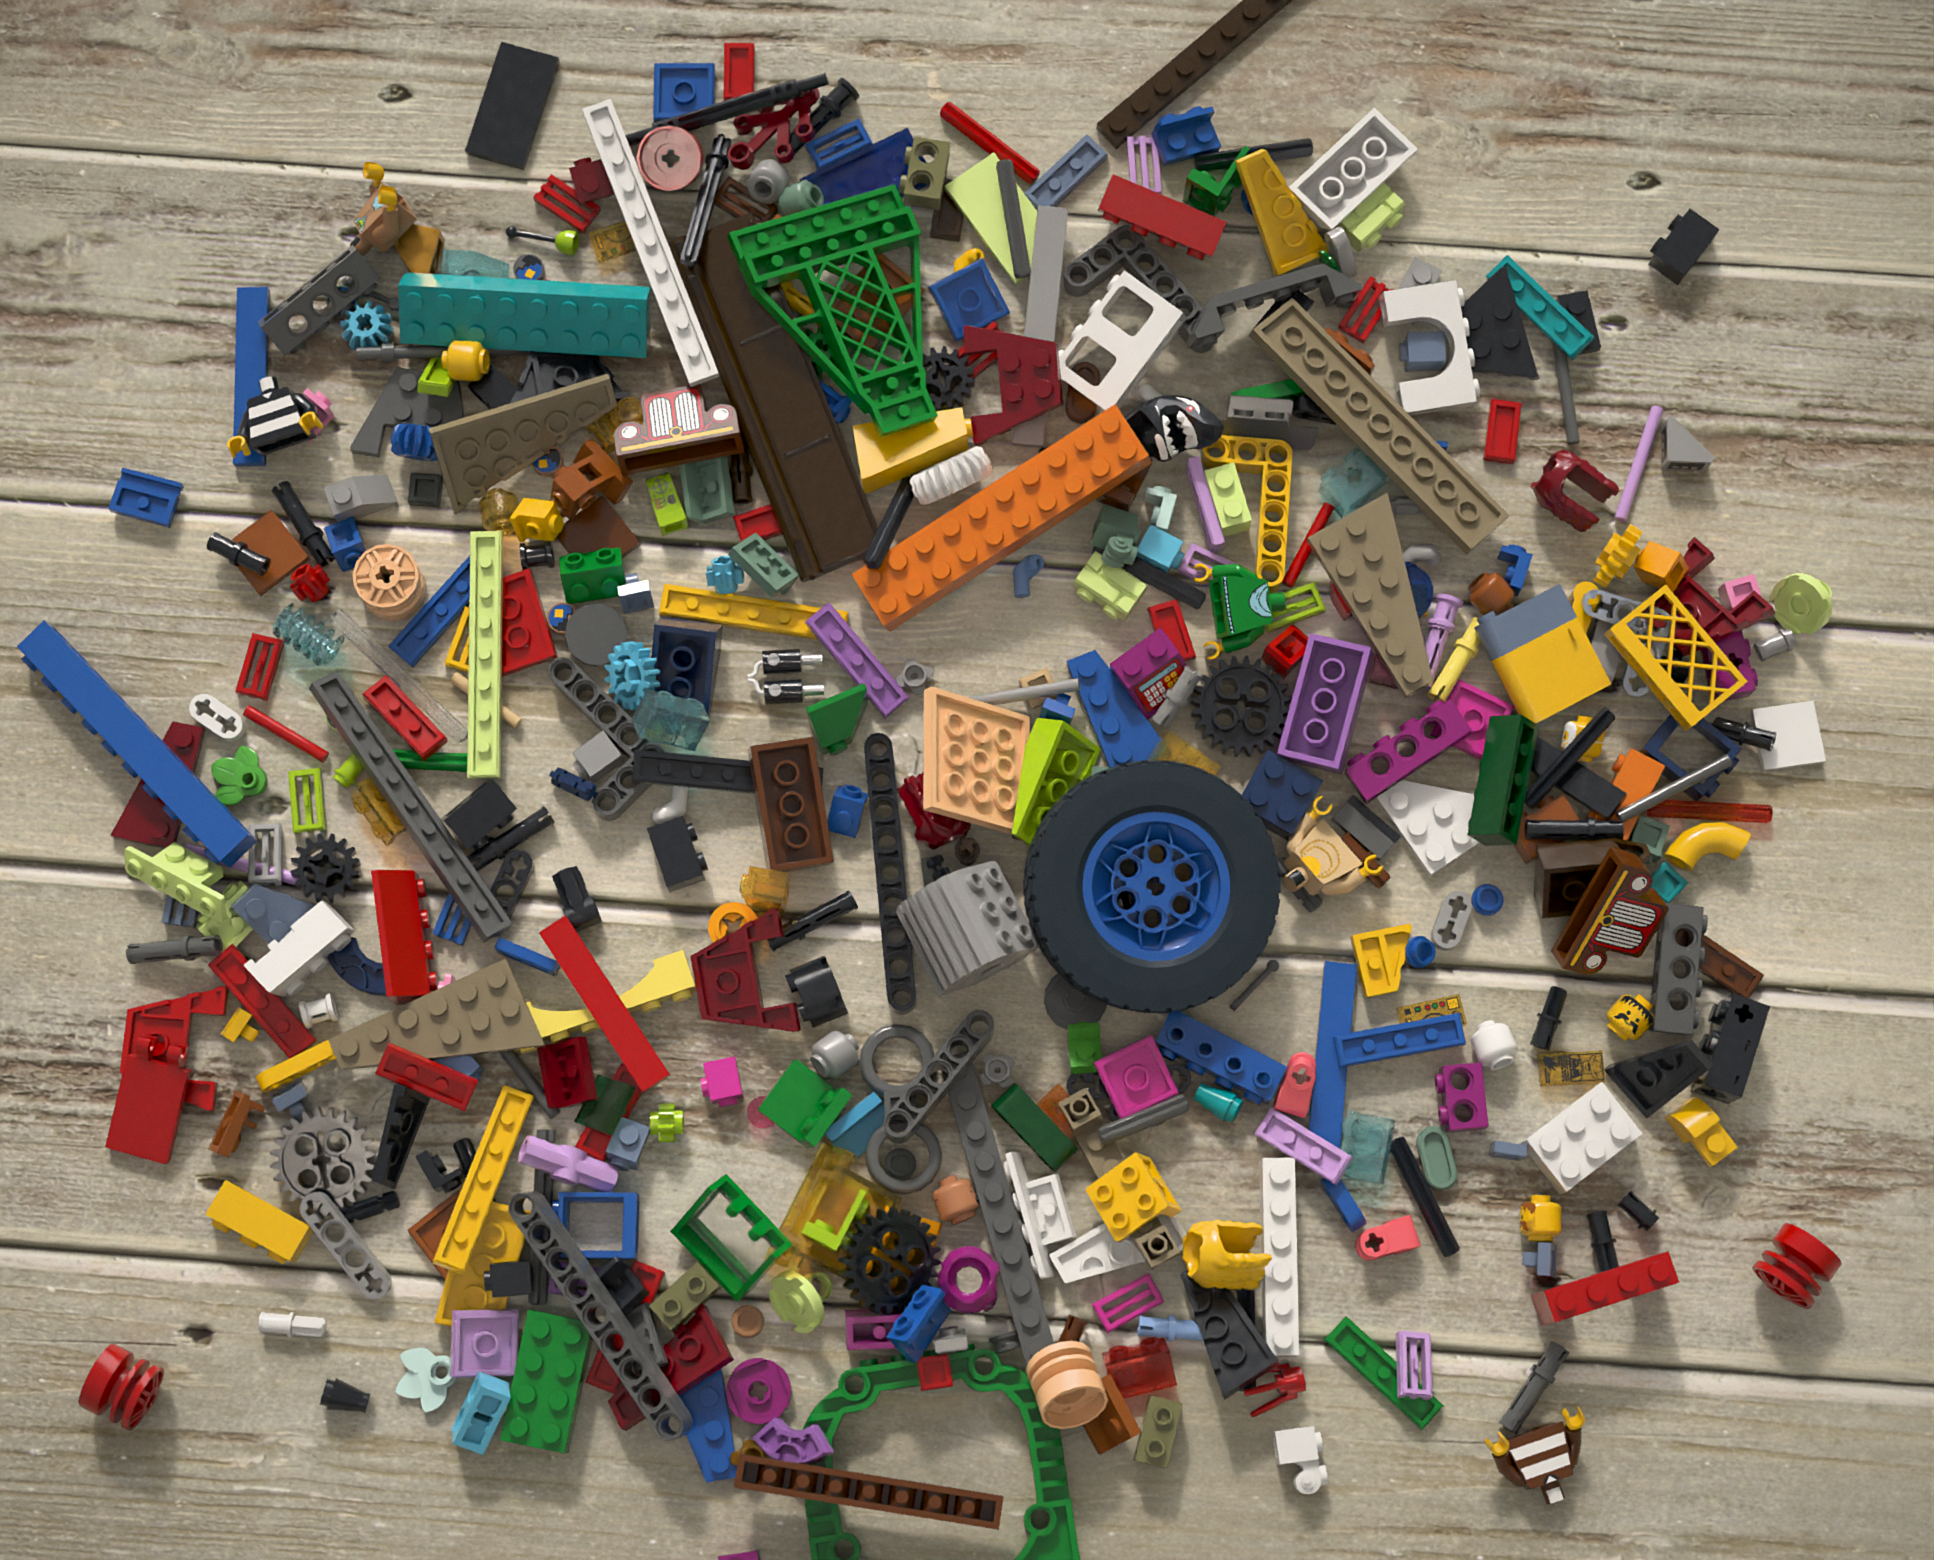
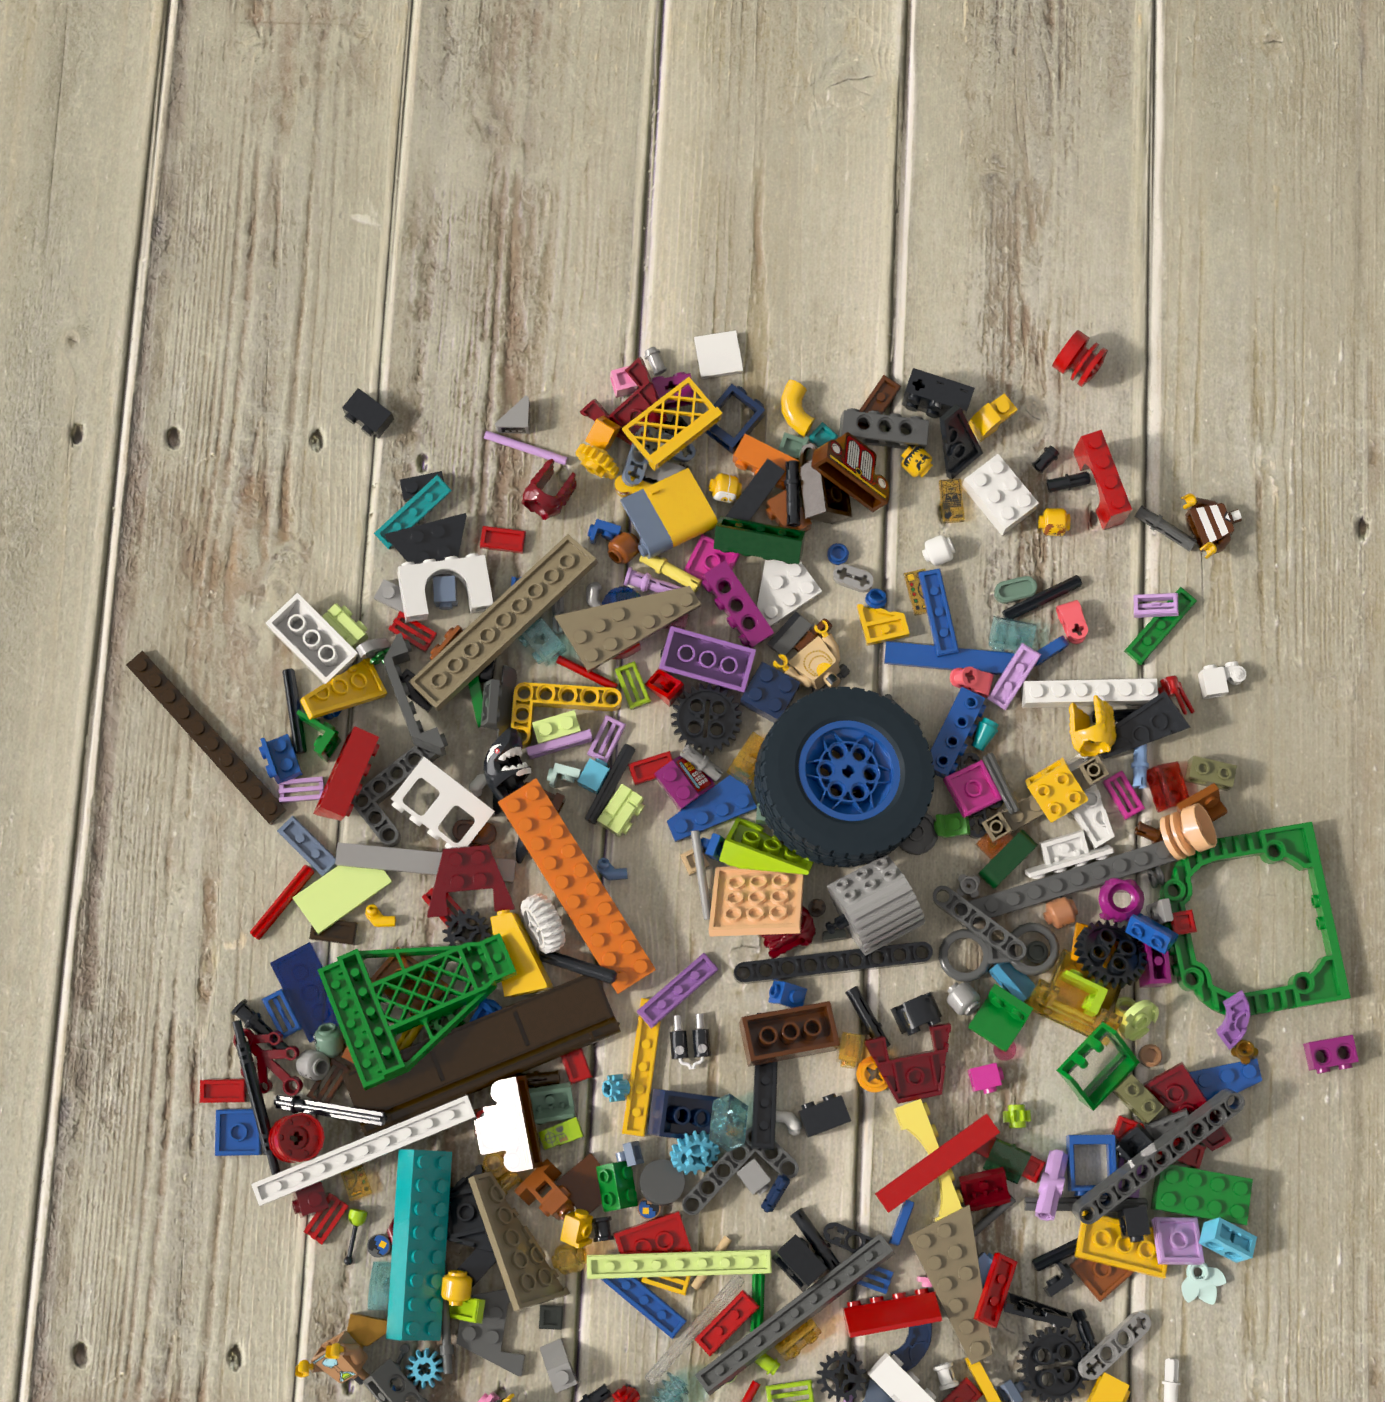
camera: 90 degrees left, 0 degrees up
black cone [320,1378,371,1413] -> none
blue bracket [324,516,367,572] -> none
light nougat wheel [353,544,427,621] -> none
blue gear [390,423,438,462] -> none
yellow tile [432,1085,534,1275] -> none
black tile [465,42,560,170] -> none
tile [532,446,563,477] -> none
black piece [552,866,602,932] -> none
sand blue bracket [606,1116,650,1171] -> none
magenta plate [726,1358,792,1424] -> none
sand green bracket [728,532,799,598] -> none
reddish brown brick [734,1454,1004,1530] -> none
green slope [806,683,868,756] -> none
light grey plate [897,659,933,695] -> none
olive brick [899,137,950,210] -> none
blue tile [928,258,1010,342] -> none
dark grey axle [996,159,1031,279] -> none
sand green brick [1090,504,1141,568] -> none
green torso [1194,563,1285,660] -> none
magenta brick [1435,1063,1489,1133] -> none
sand blue tile [1489,1141,1527,1161] -> none
sand blue tile [1522,1243,1557,1278] -> none
black axle [1524,707,1616,809] -> none
black axle [1530,986,1567,1051] -> none
dark grey bar [1552,342,1580,445] -> none
dark grey bar [1616,754,1733,823] -> none
clear red axle [1646,800,1773,823] -> none
black axle [1712,717,1777,752] -> none
yellowish green tile [1771,573,1832,635] -> none

